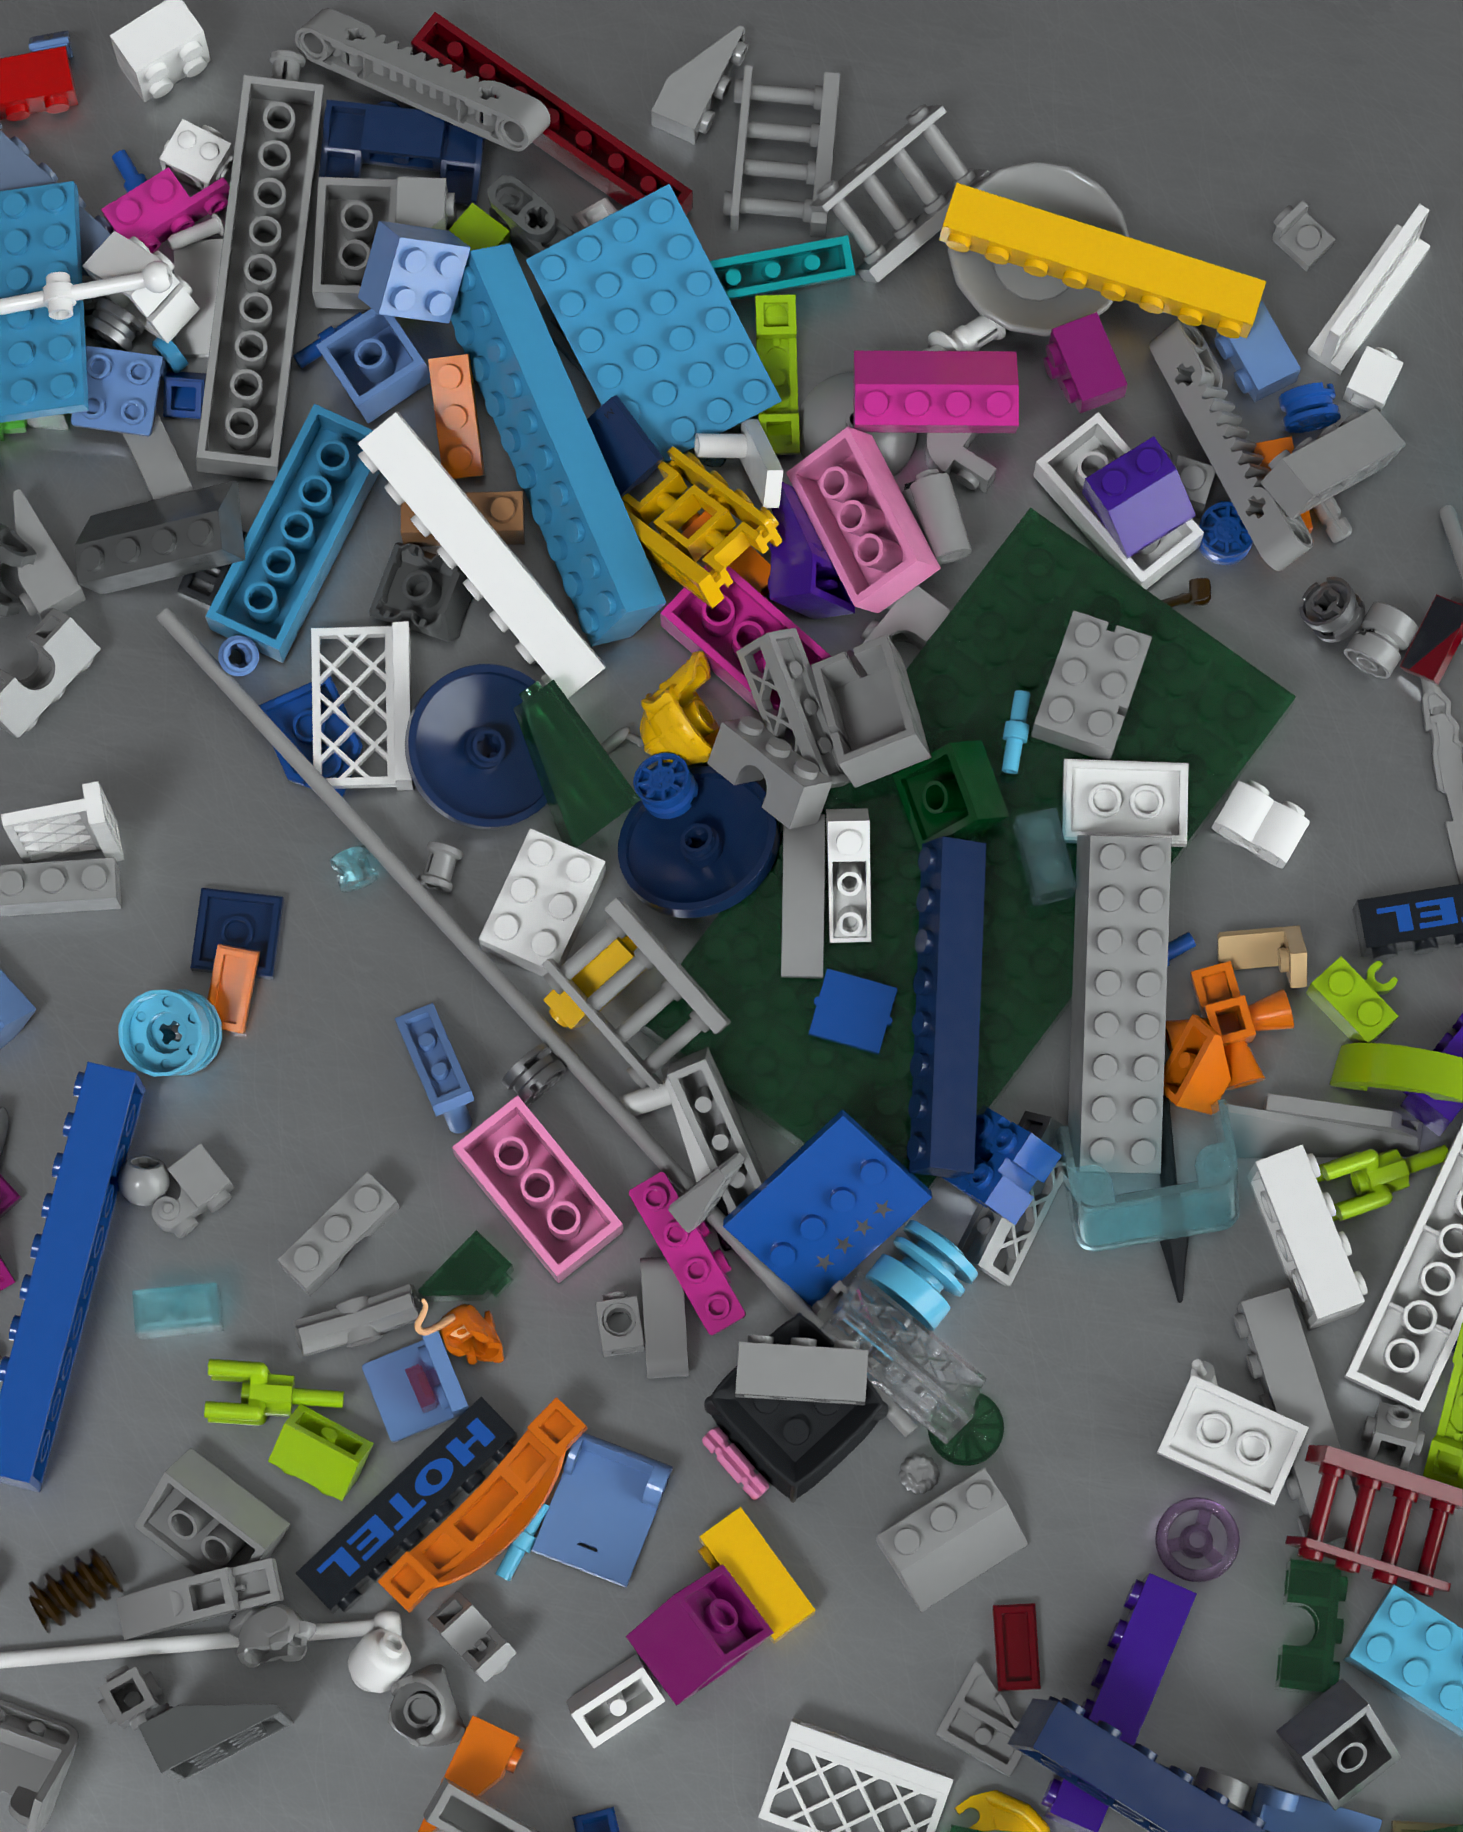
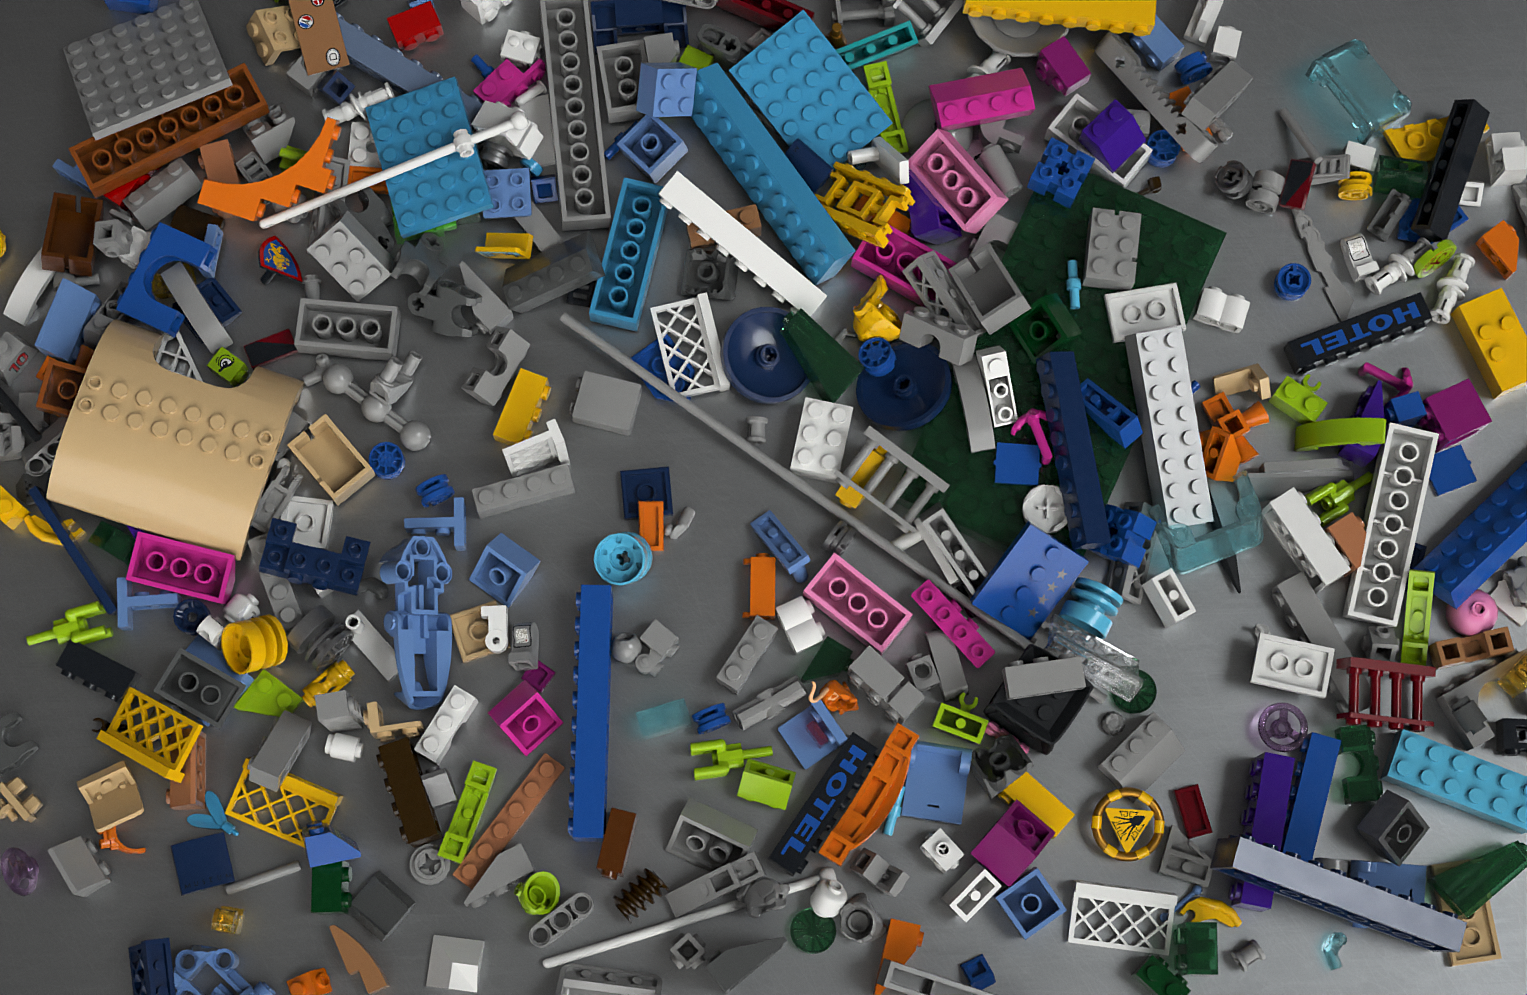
camera: 15 degrees left, 0 degrees up
medium blue cone [218,635,259,676] -> none
clear light blue wheel [329,845,379,892] -> none
orange plate [428,354,485,479] -> none
light grey slope [668,1153,745,1233] -> none
clear light blue brick [1013,808,1077,906] -> none
none -> yellow panel [475,233,533,259]
none -> yellow brick [493,368,551,446]
none -> light grey brick [569,371,642,436]
none -> reddish brown brick [596,808,638,880]
none -> light grey arm [664,507,695,539]
none -> blue wheel [692,703,731,735]
none -> orange brick [742,553,776,620]
none -> white brick [775,596,825,655]
none -> clear green wheel [790,908,836,954]
none -> pearl gold cone [825,23,847,50]
none -> light grey piece [847,645,925,725]
none -> white head [920,828,965,874]
none -> lime brick [931,692,989,744]
none -> dark grey slope [970,733,1034,800]
none -> medium blue brick [994,867,1067,940]
none -> dark pink piece [1011,408,1053,465]
none -> white tile [1022,484,1067,534]
none -> blue brick [1027,137,1095,209]
none -> blue slope [1080,378,1143,449]
none -> piece [1091,787,1165,861]
none -> white brick [1142,568,1196,628]
none -> medium blue hinge [1159,885,1202,922]
none -> blue wheel [1274,263,1311,301]
none -> blue brick [1280,732,1341,862]
none -> nougat slope [1324,512,1367,578]

